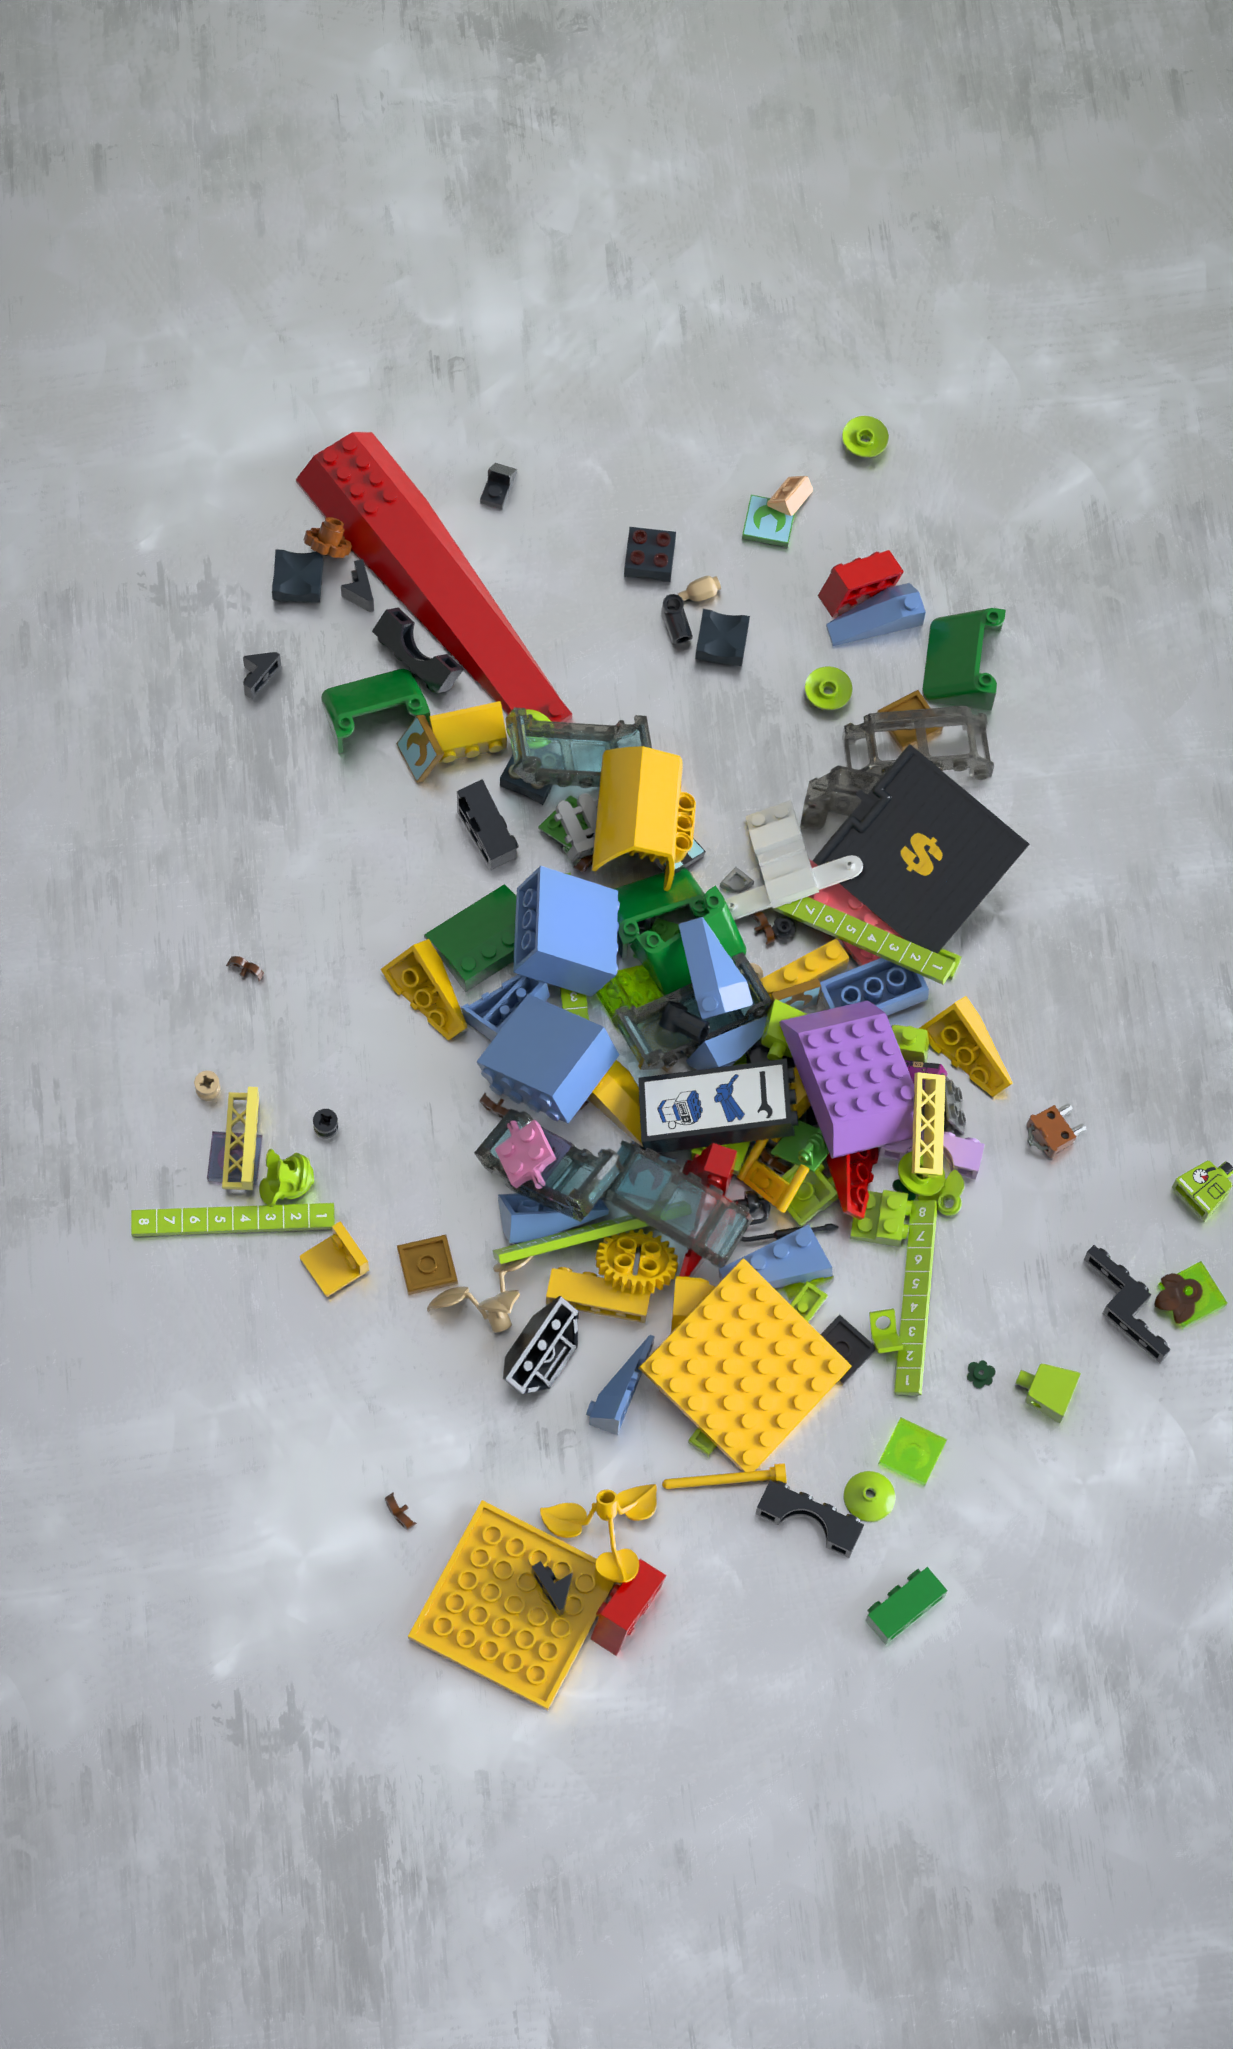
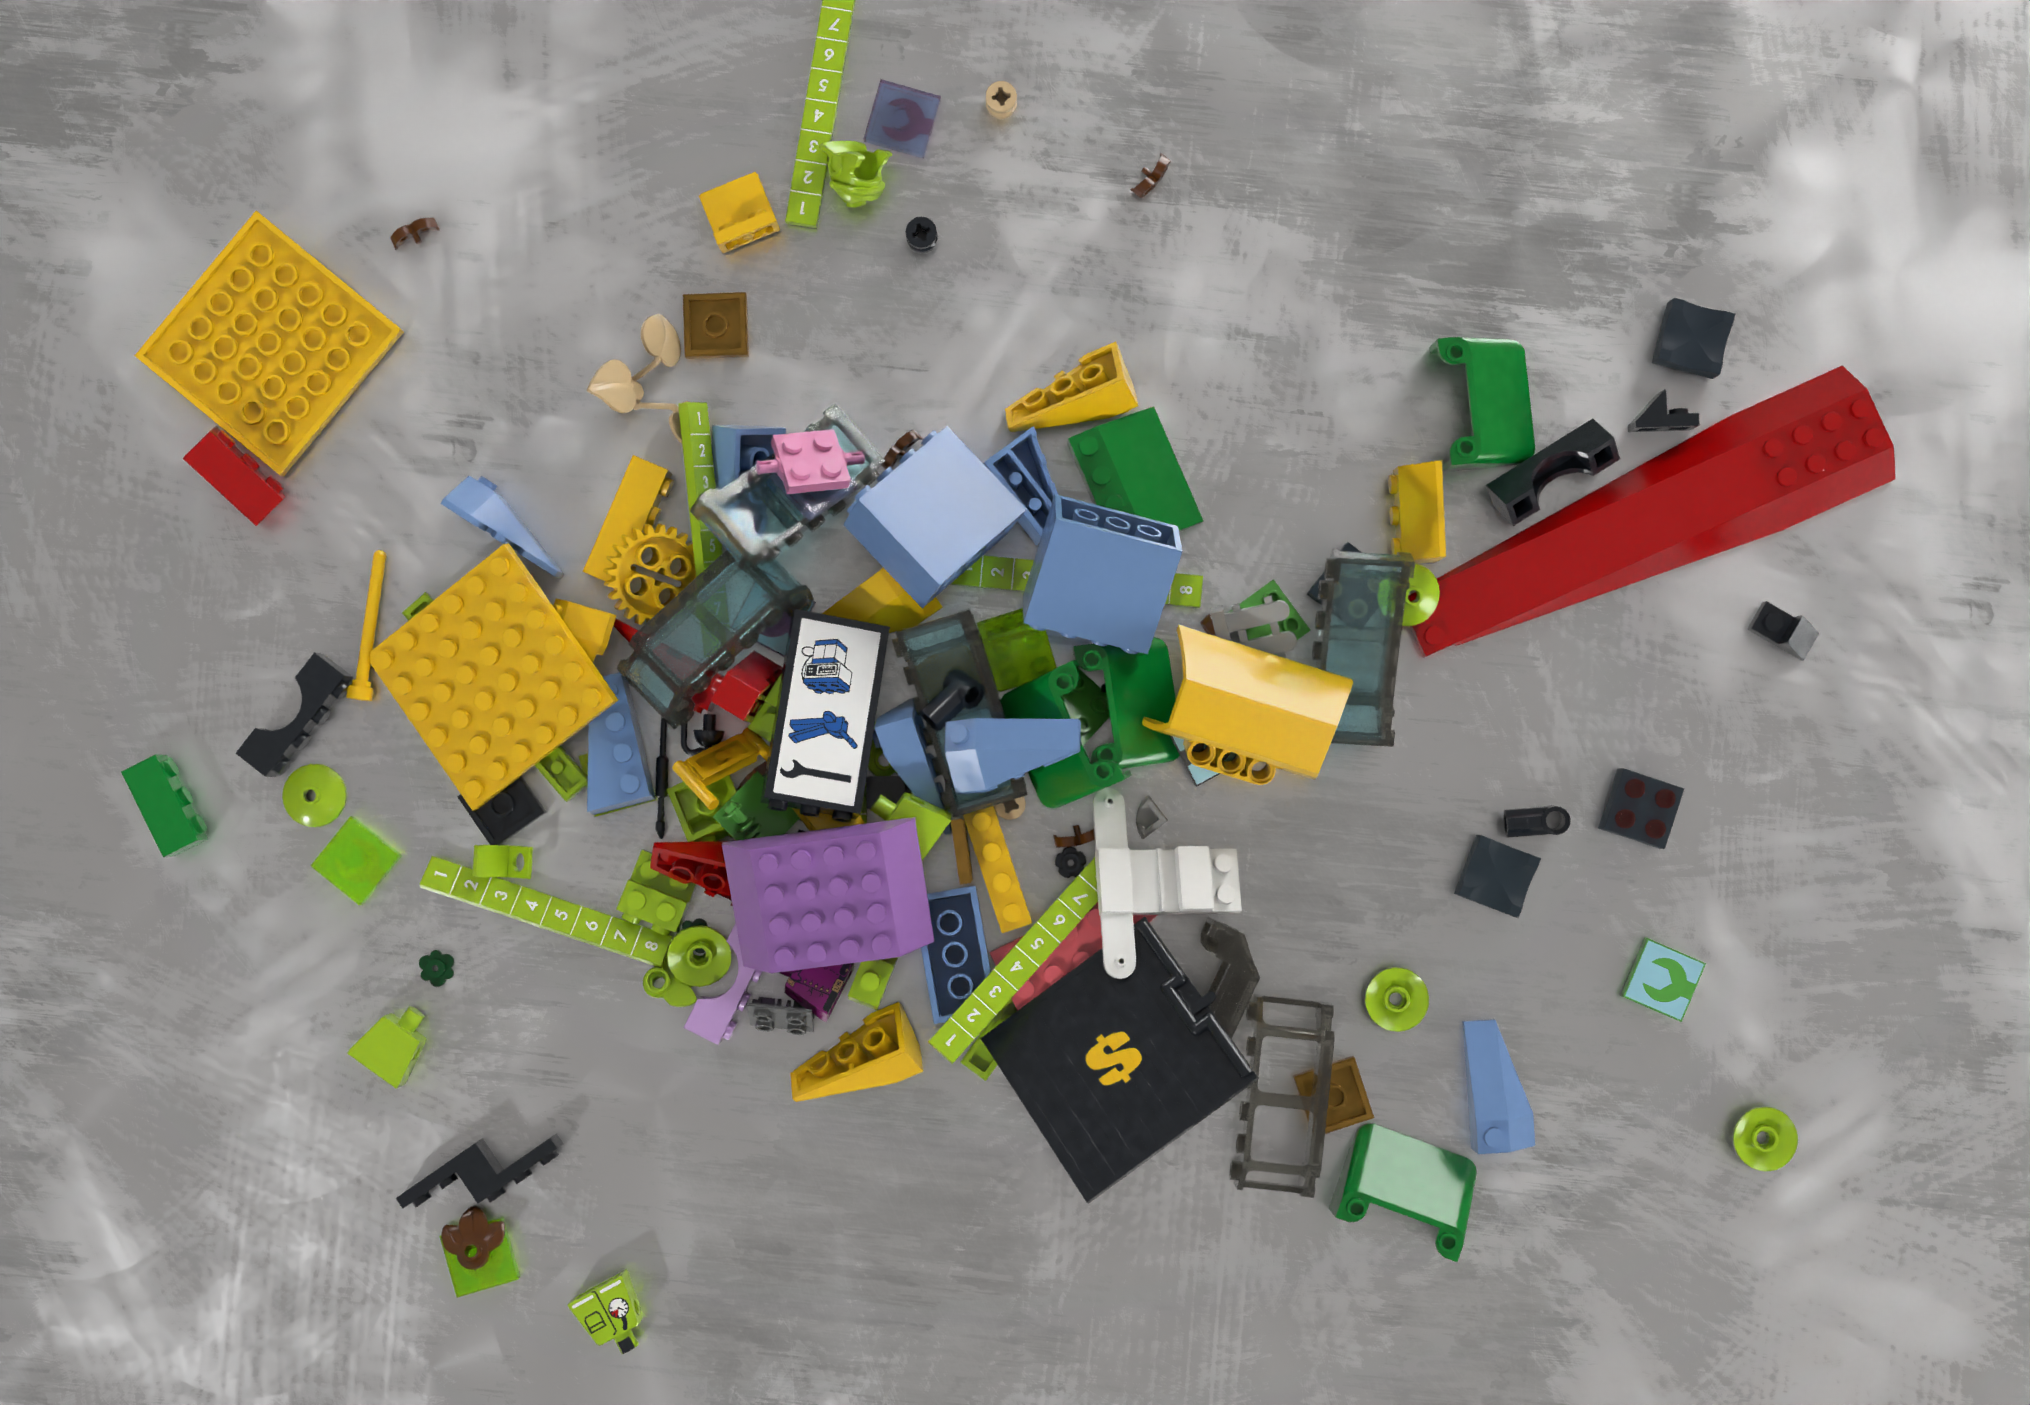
camera: 105 degrees right, 20 degrees up
light yellow fence [222,1087,259,1190] -> none
black slope [243,652,281,699] -> none
dark orange plant [303,517,352,558] -> none
tile [396,715,444,783] -> none
black wedge [457,779,519,870] -> none
black wedge [503,1296,579,1394] -> none
black slope [531,1561,573,1616] -> none
yellow plant [540,1484,657,1583] -> none
tan plant [678,576,721,602] -> none
light nougat slope [767,476,813,516] -> none
red wedge [818,550,904,617] -> none
light yellow fence [912,1073,945,1178] -> none
dark orange piece [1027,1104,1086,1158] -> none

